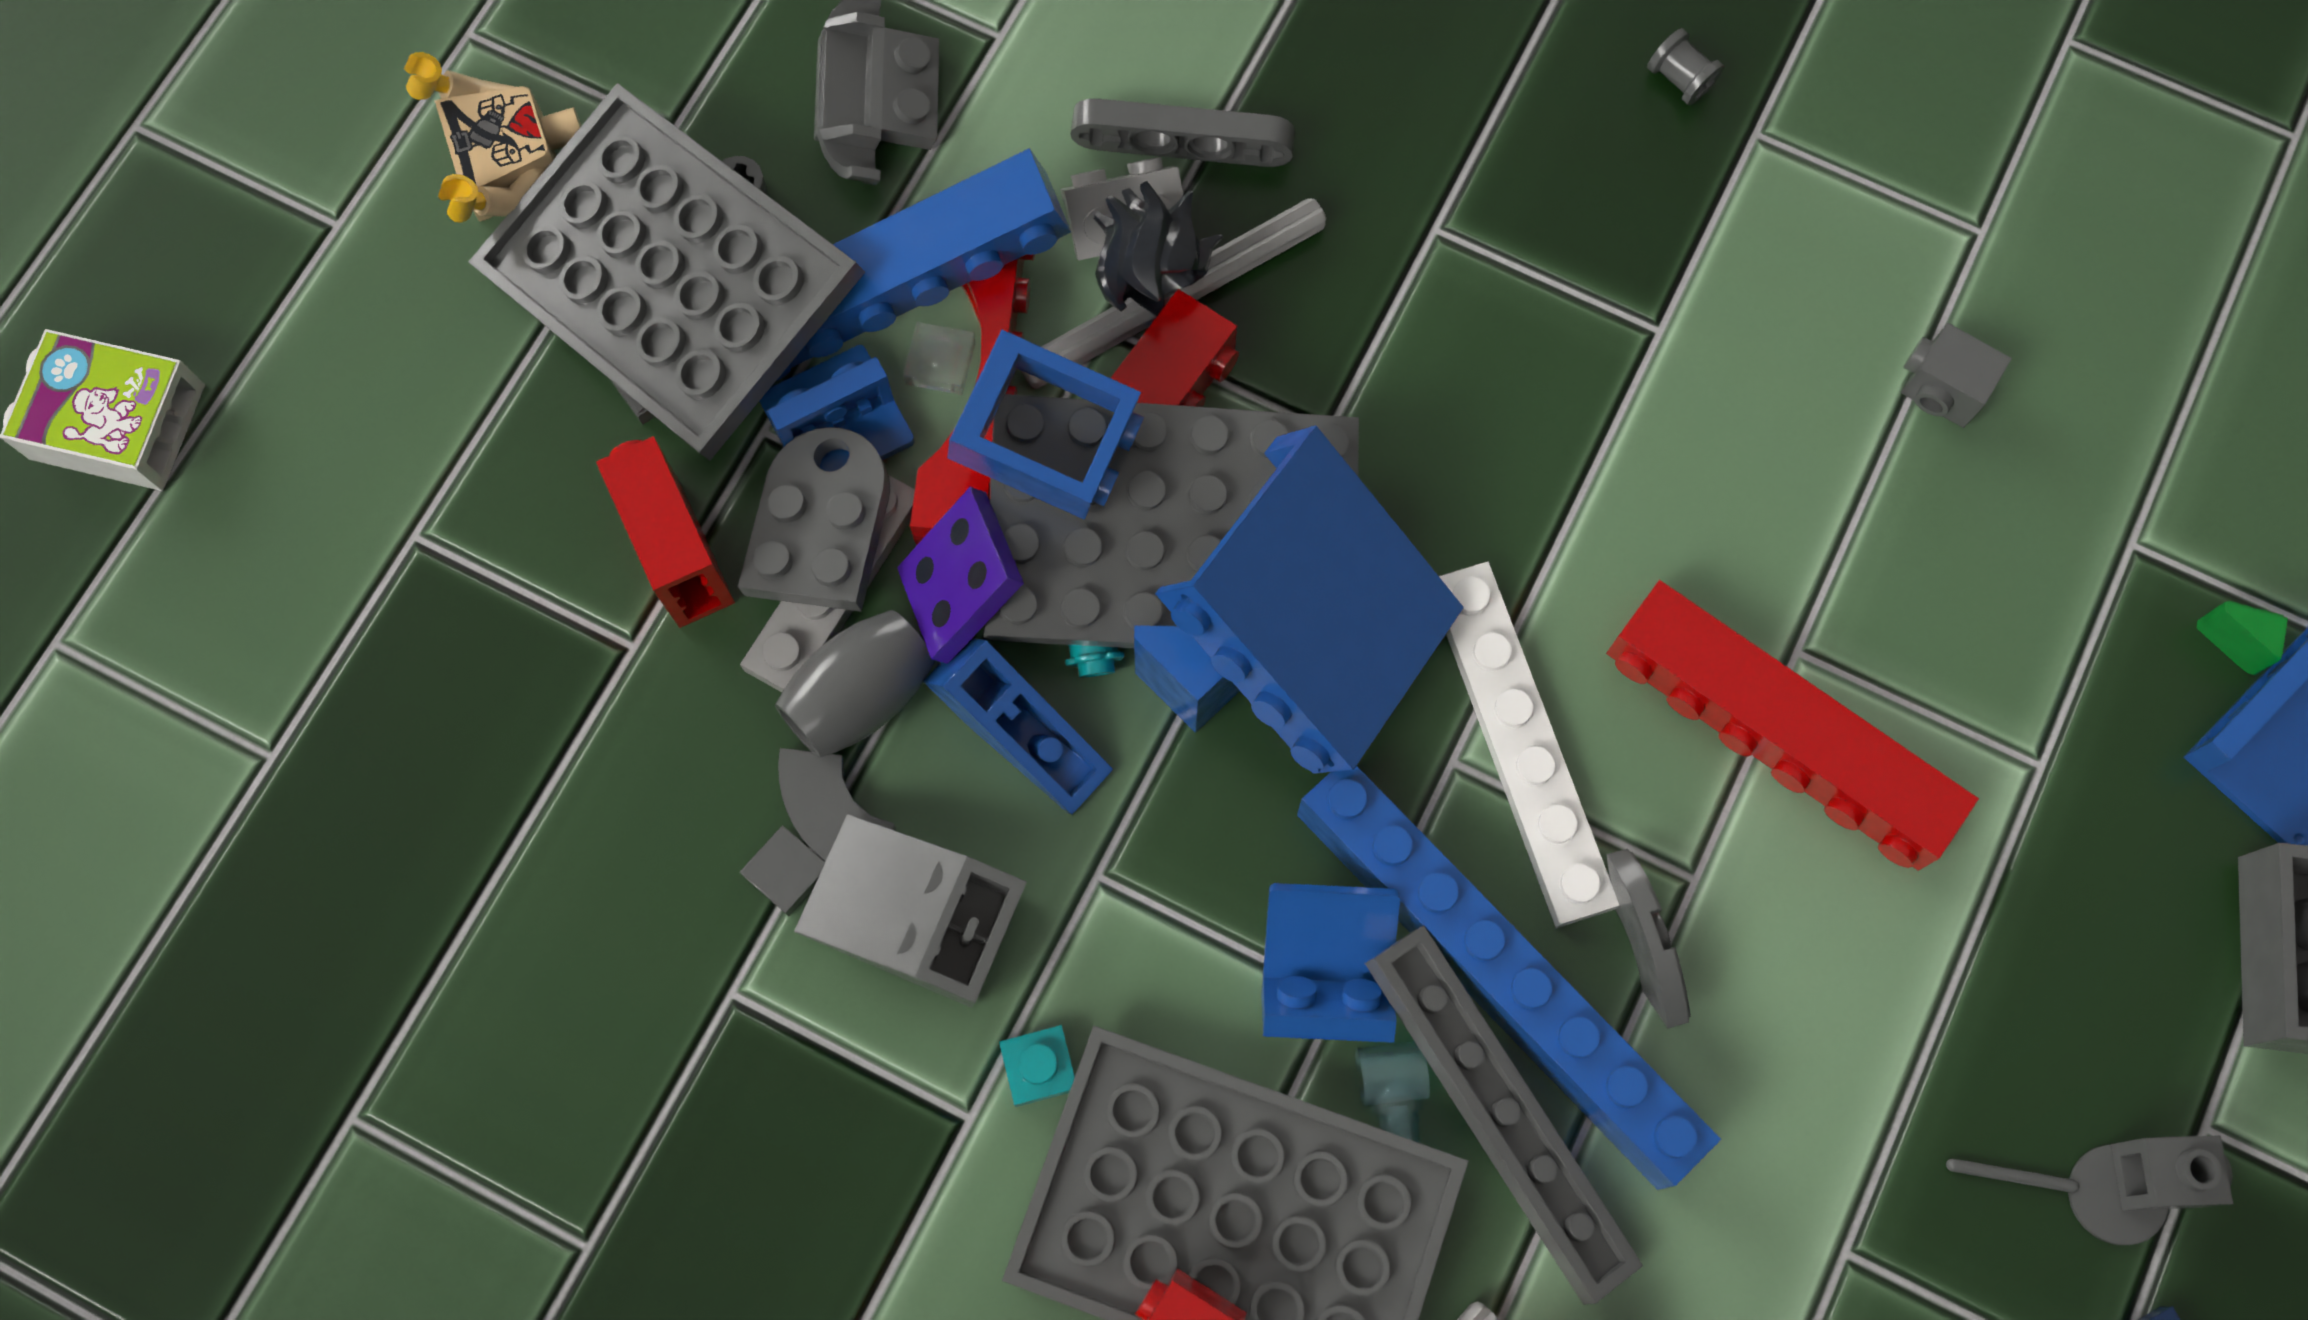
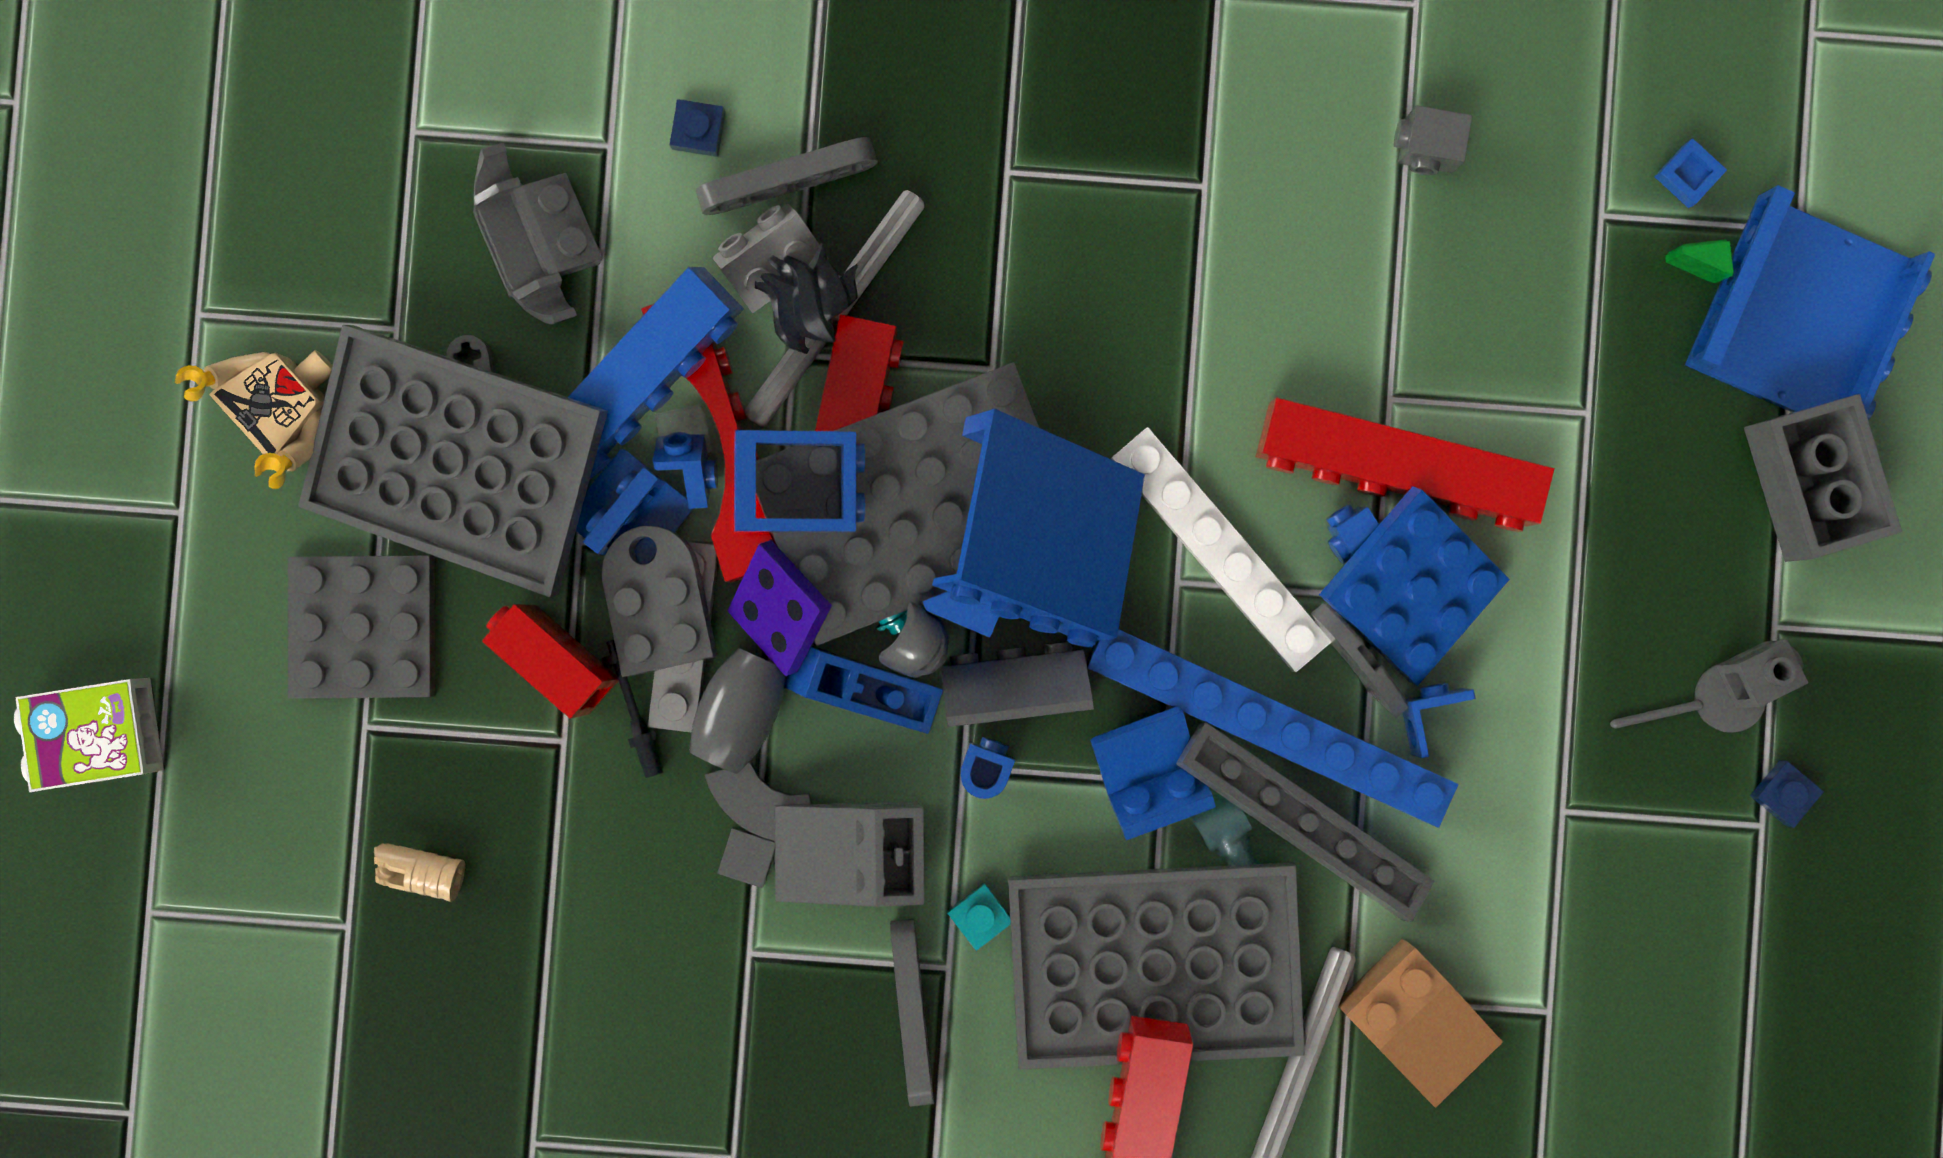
camera: 25 degrees left, 15 degrees up
none -> dark grey plate [288,556,435,699]
none -> tan hinge [374,843,465,902]
none -> black piece [601,640,663,778]
none -> blue bracket [653,432,718,509]
none -> dark blue plate [669,99,726,157]
none -> dark grey piece [879,602,949,678]
none -> dark grey beam [890,919,934,1107]
none -> dark grey slope [941,642,1094,727]
none -> blue plate [961,737,1015,799]
none -> blue plate [1319,486,1510,686]
none -> blue plate [1326,504,1379,564]
none -> blue bracket [1403,683,1476,758]
none -> blue plate [1654,138,1727,208]

